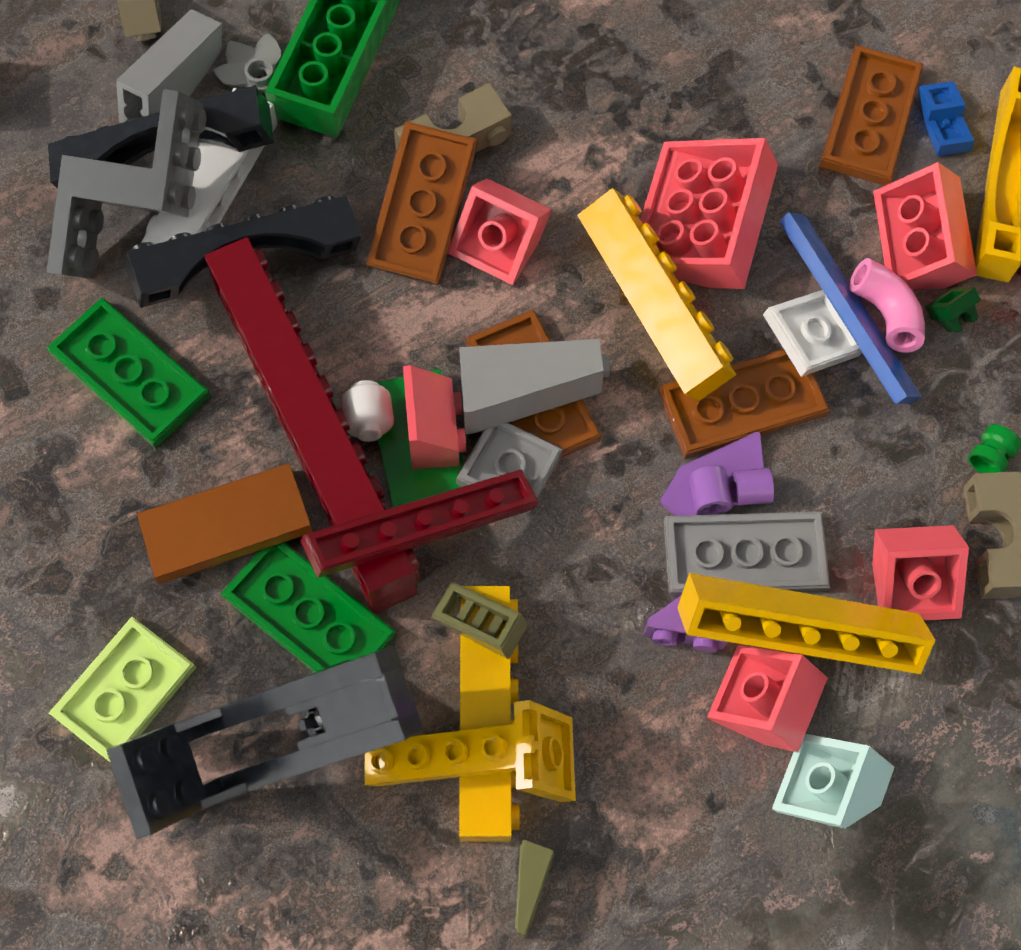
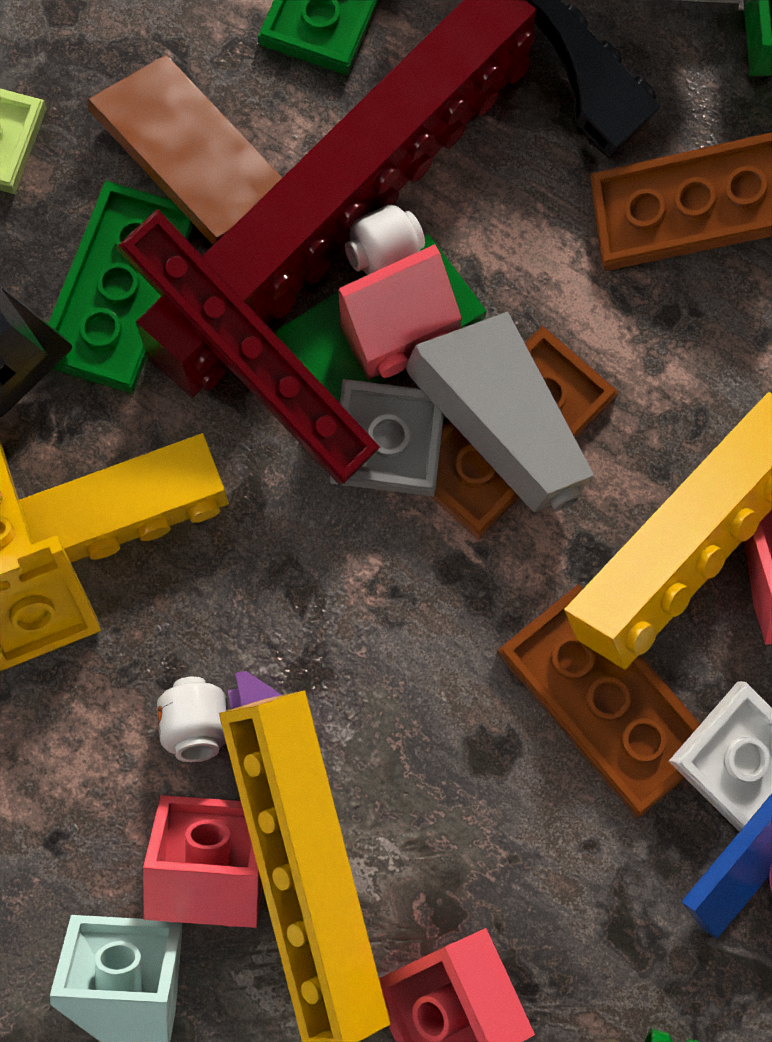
camera: 70 degrees right, 5 degrees up
olive slope [431,581,528,659] -> none
coral slope [448,178,552,285] -> none
medium lavender panel [659,432,774,516] -> none
light grey tile [663,512,830,596] -> none
none -> white head [157,677,228,762]

